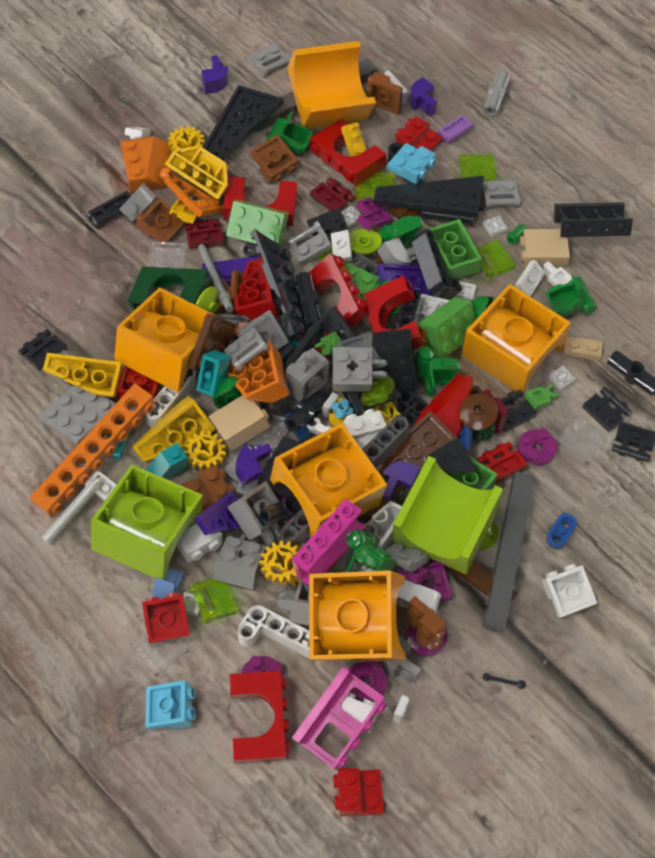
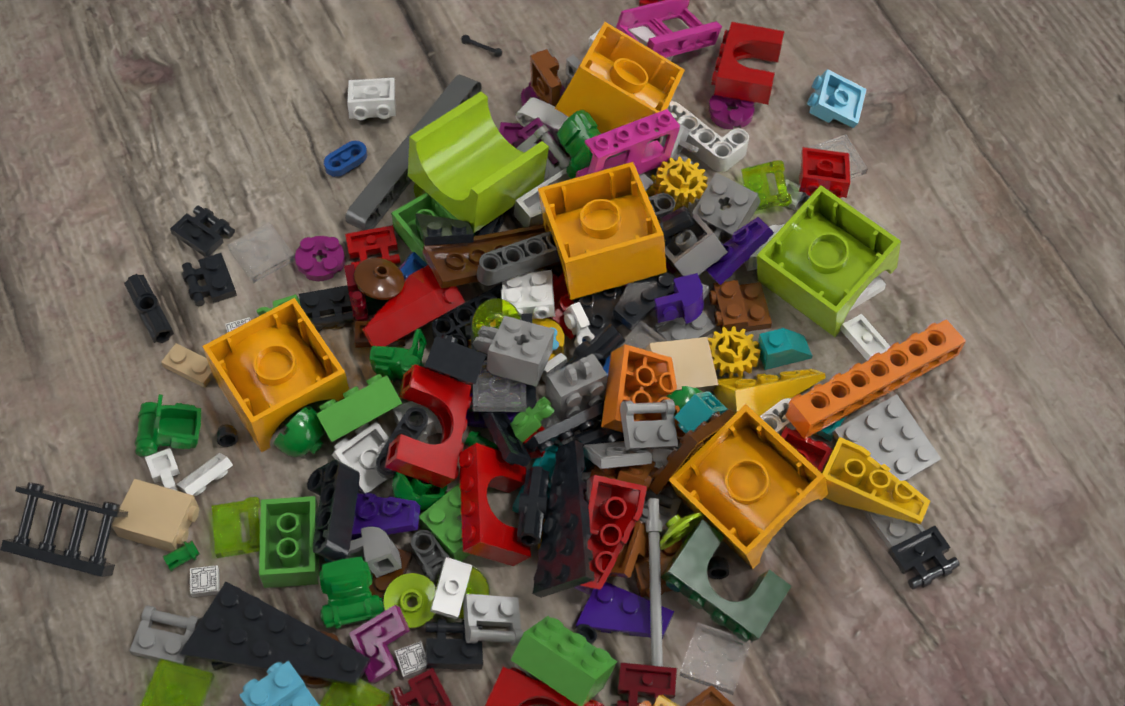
camera: 160 degrees left, 0 degrees up
white axle [41,477,102,545] -> none
dark purple brick [383,462,421,501] -> none
white tile [455,281,476,301] -> none

